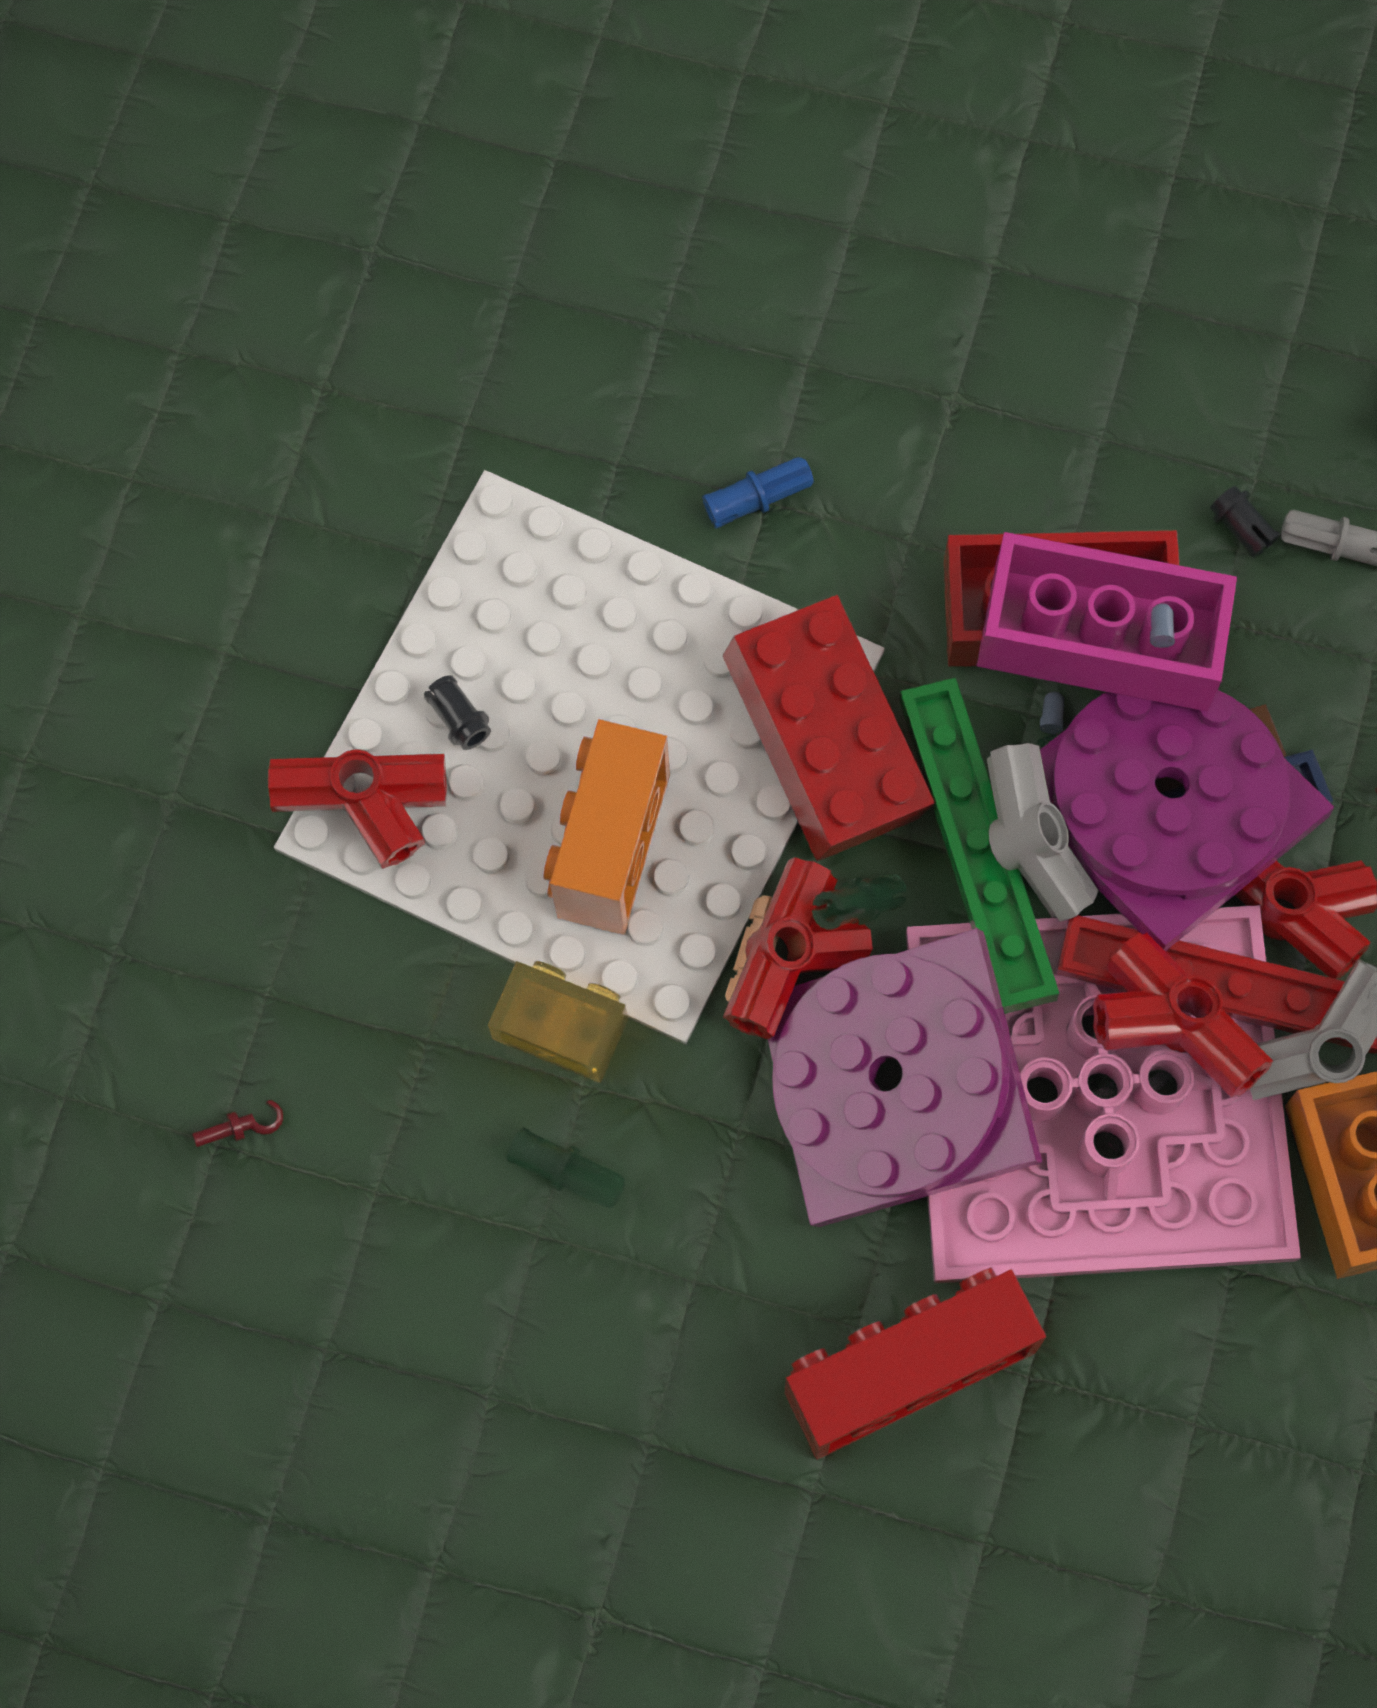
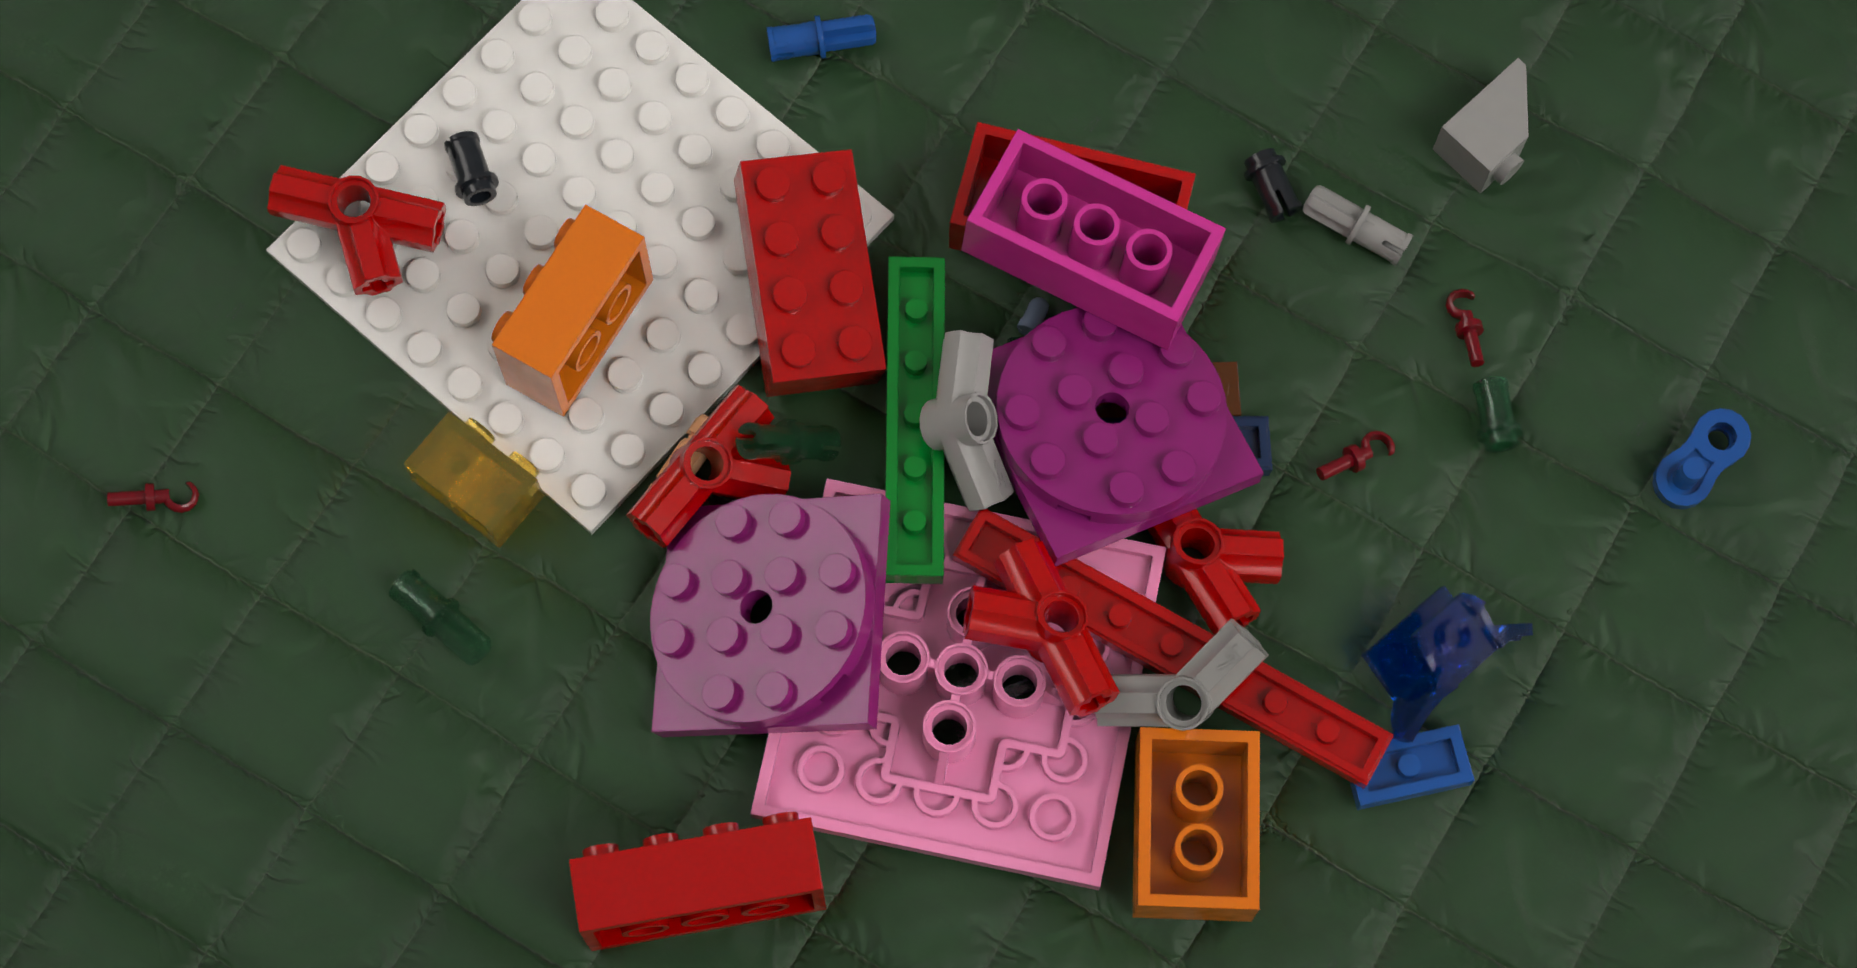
camera: 10 degrees right, 0 degrees up
sand blue piece [1150,603,1175,648] -> none

